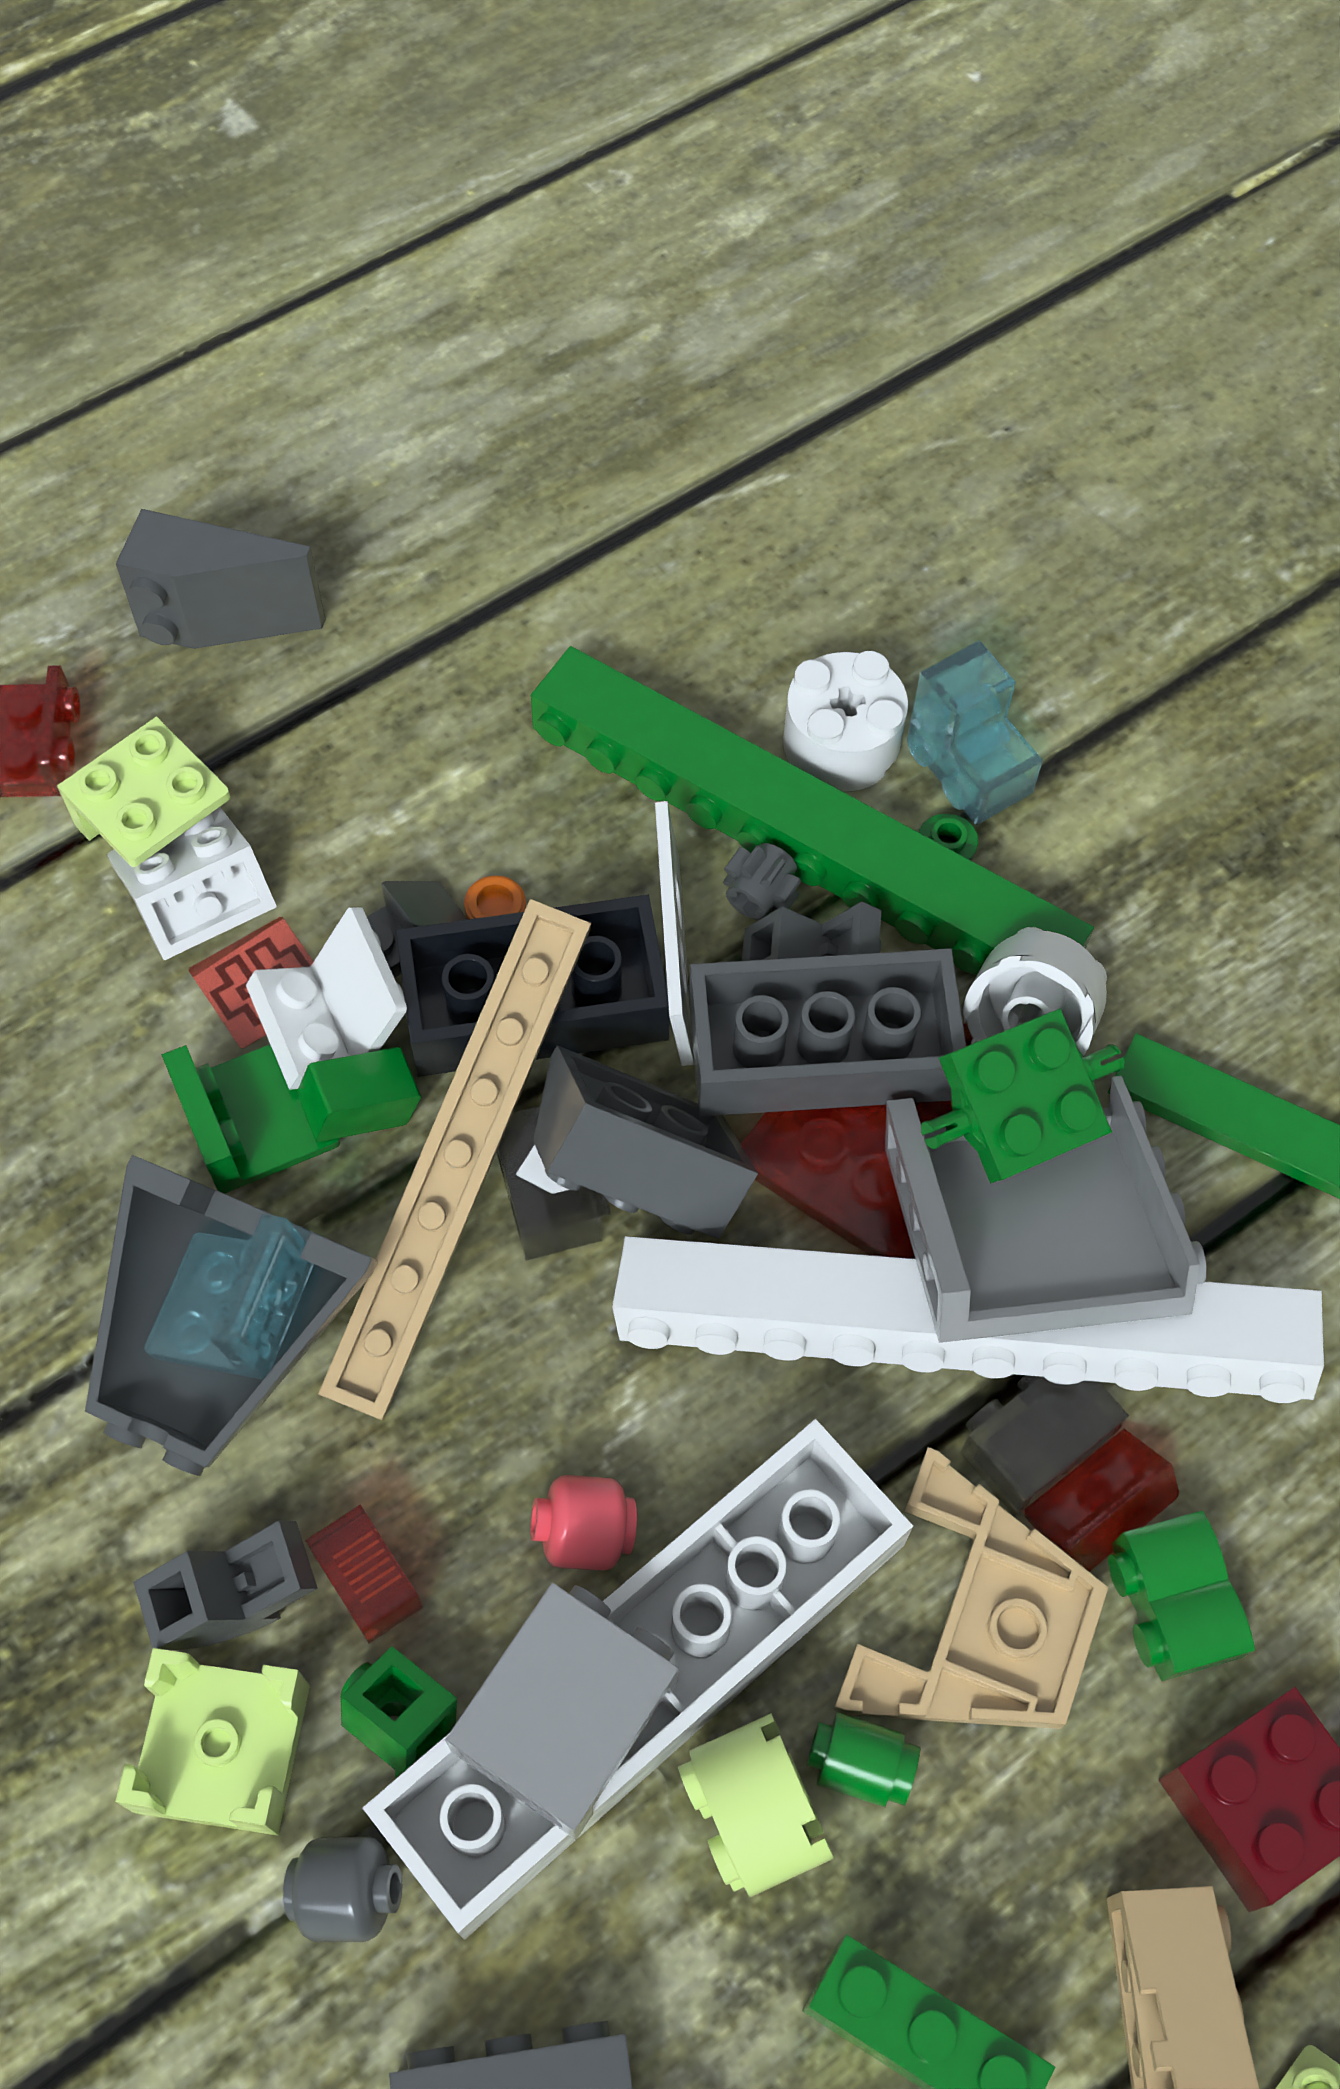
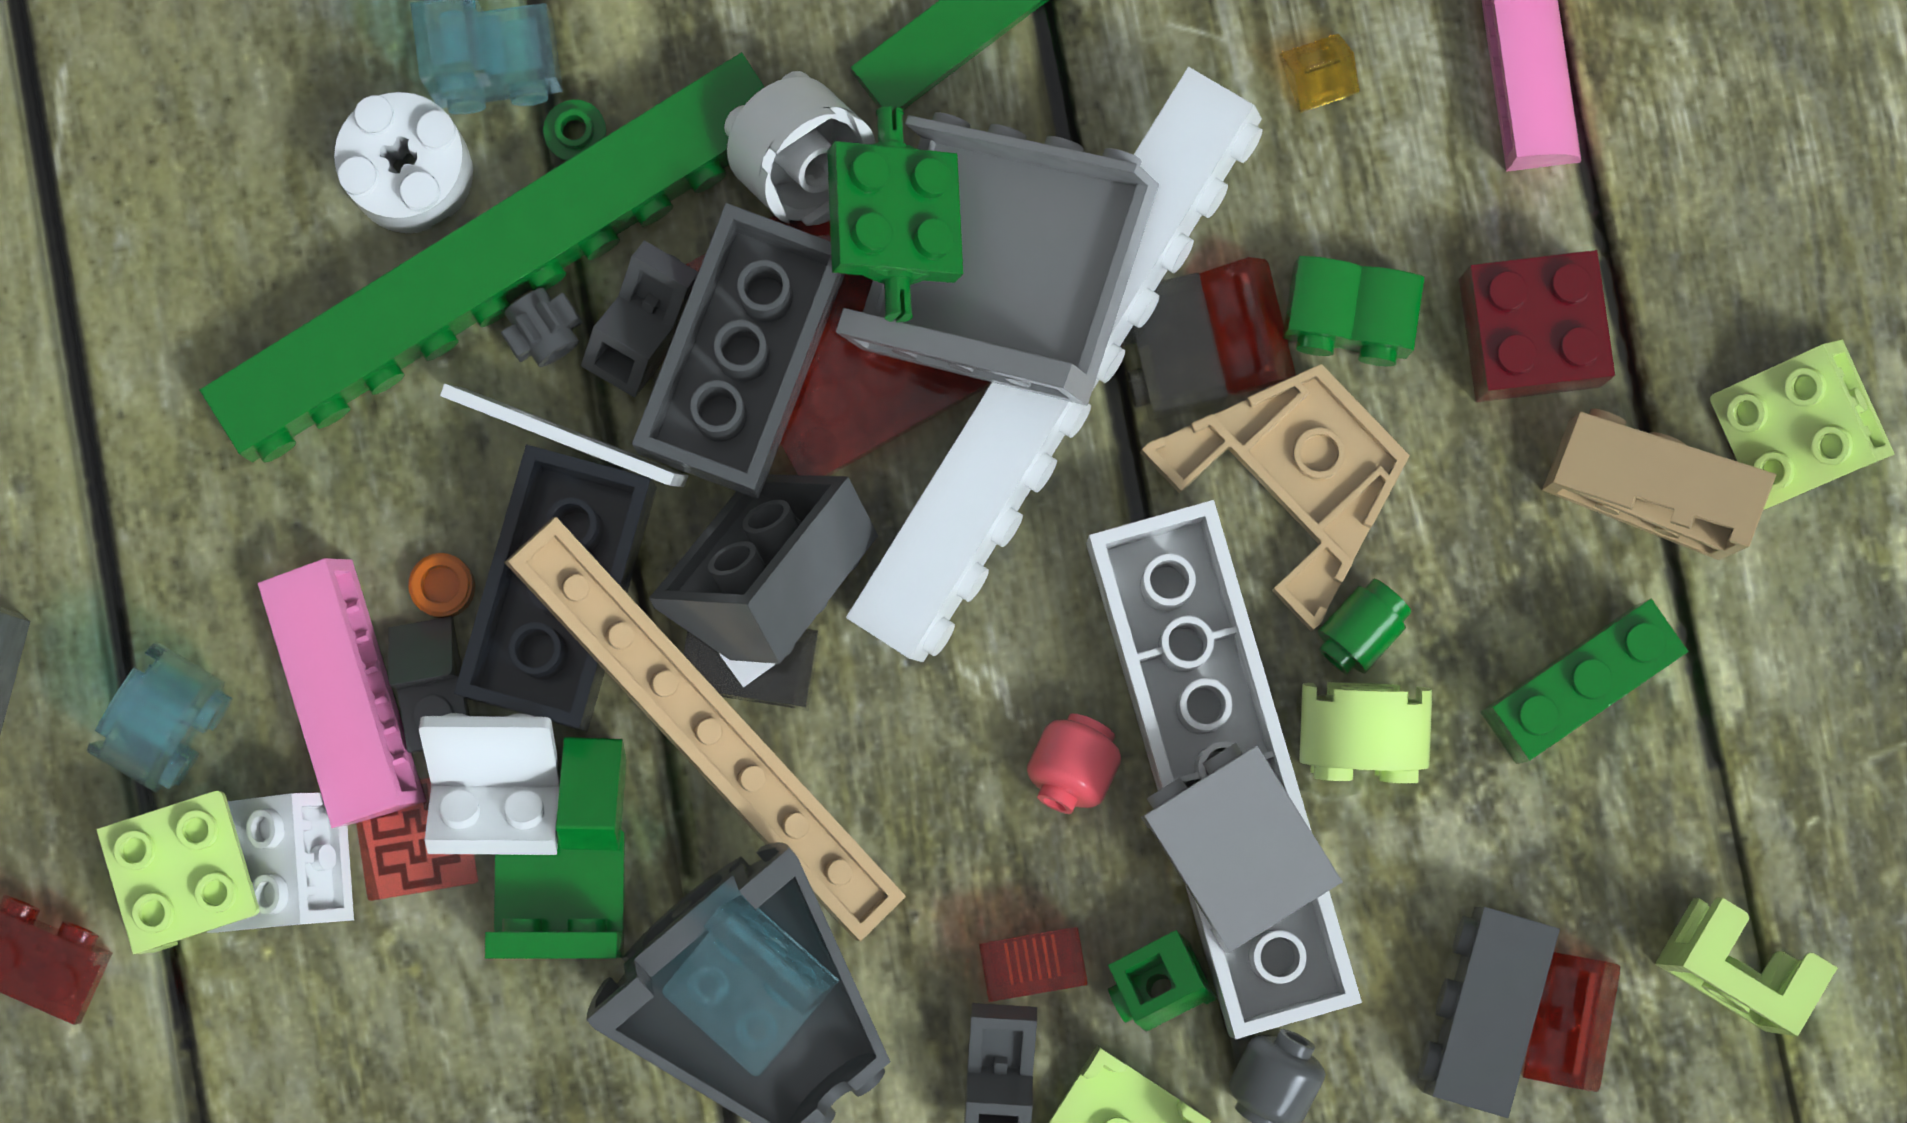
camera: 65 degrees left, 20 degrees up
none -> clear light blue brick [87,642,233,792]
none -> bright pink brick [258,558,426,828]

